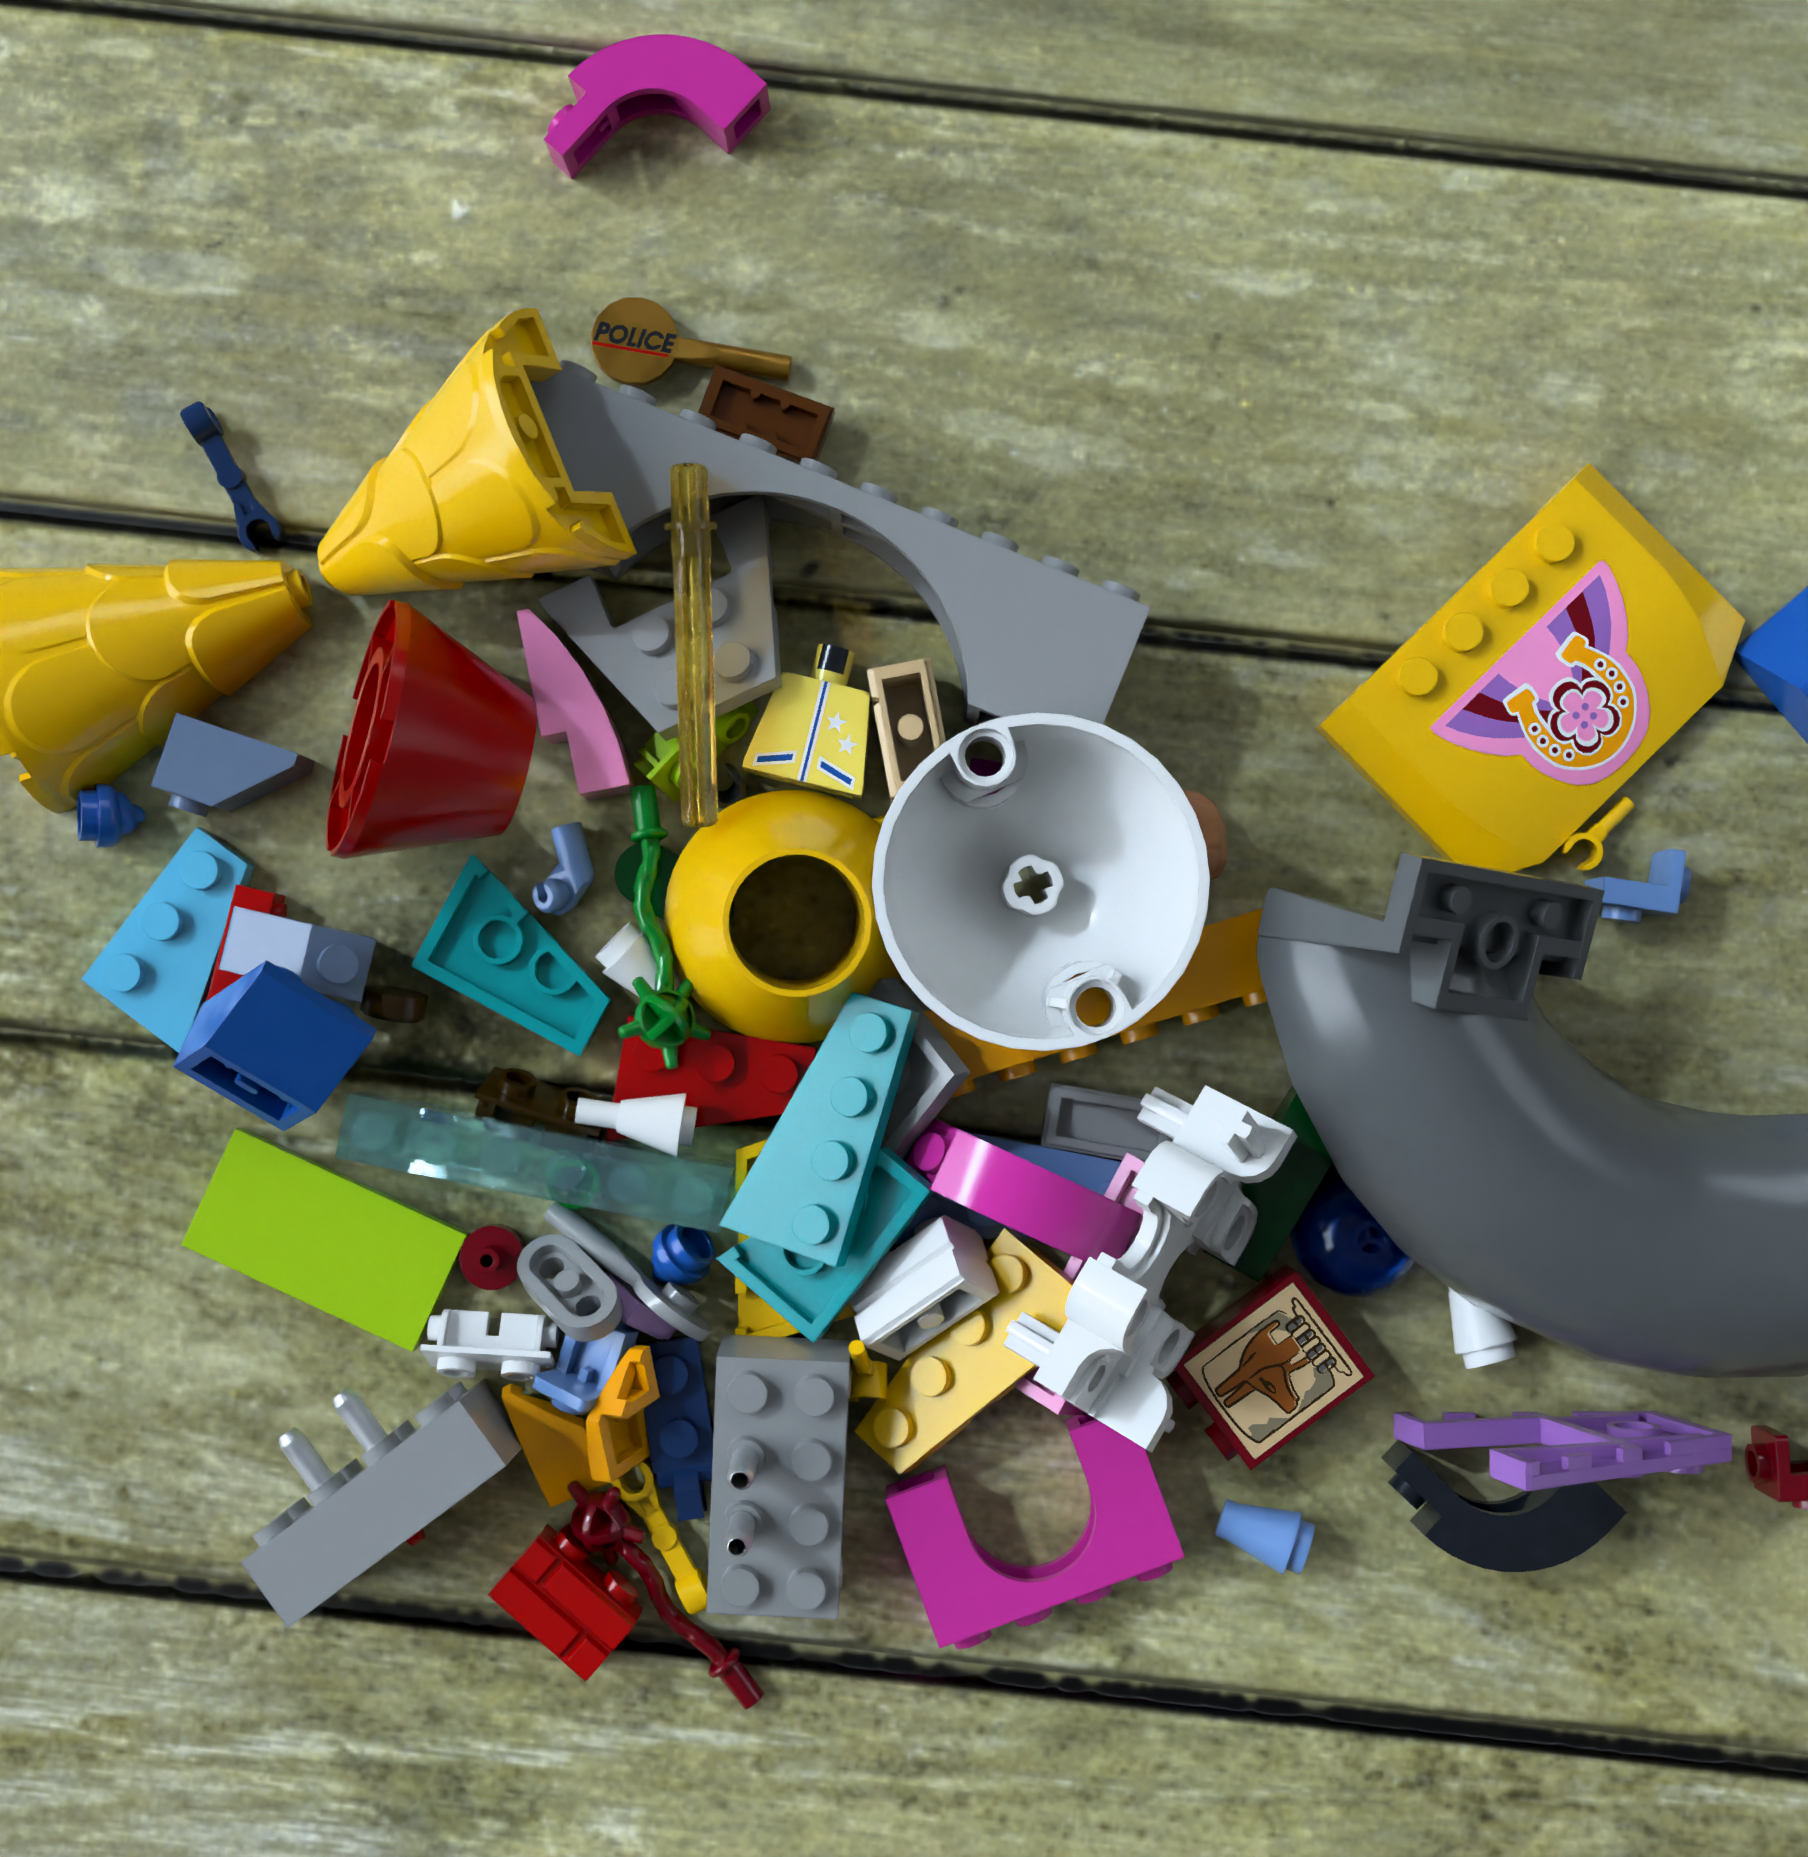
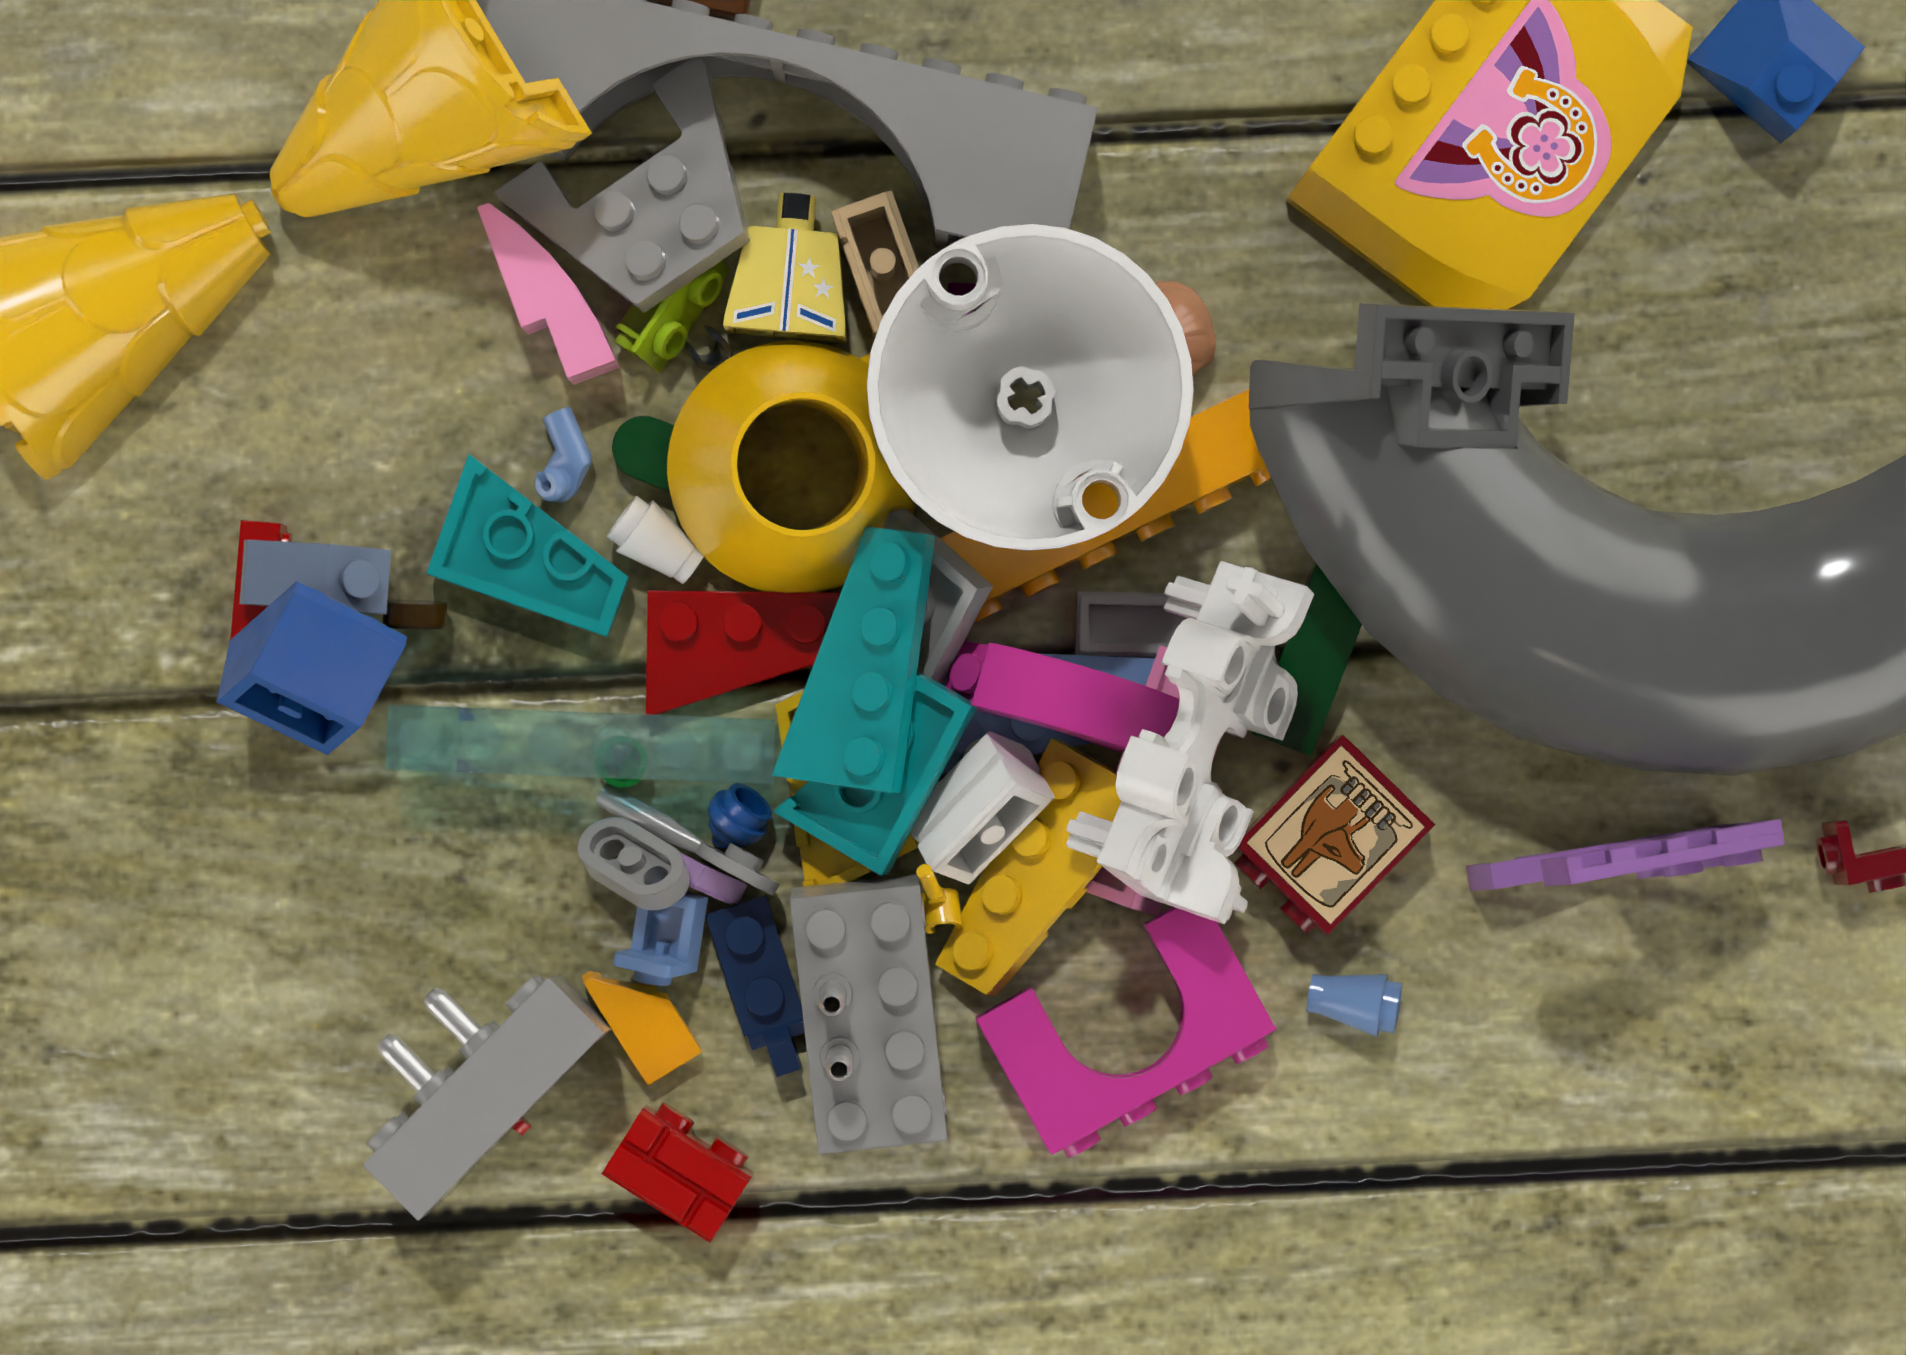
camera: 10 degrees left, 0 degrees up
blue plate [77,784,146,848] -> none
medium azure wing [81,827,254,1053] -> none
sand blue slope [151,713,315,817] -> none
dark blue piece [180,401,286,555] -> none
lime tile [181,1127,471,1352] -> none
red cone [326,599,537,859] -> none
white hinge [420,1309,560,1382] -> none
dark red tile [459,1224,526,1290] -> none
dark brown hinge [474,1067,604,1157] -> none
dark red piece [564,1481,764,1709] -> none
white cone [575,1093,697,1157] -> none
light orange slope [586,1345,660,1483] -> none
yellow piece [612,1458,708,1615] -> none
green piece [618,785,711,1069] -> none
clear yellow axle [664,463,718,828] -> none
clear blue cylinder [1290,1171,1416,1298] -> none
black arch [1381,1440,1627,1572] -> none
white cone [1448,1287,1518,1369] -> none
yellow hand [1559,797,1635,871] -> none
medium blue bracket [1584,849,1691,924] -> none

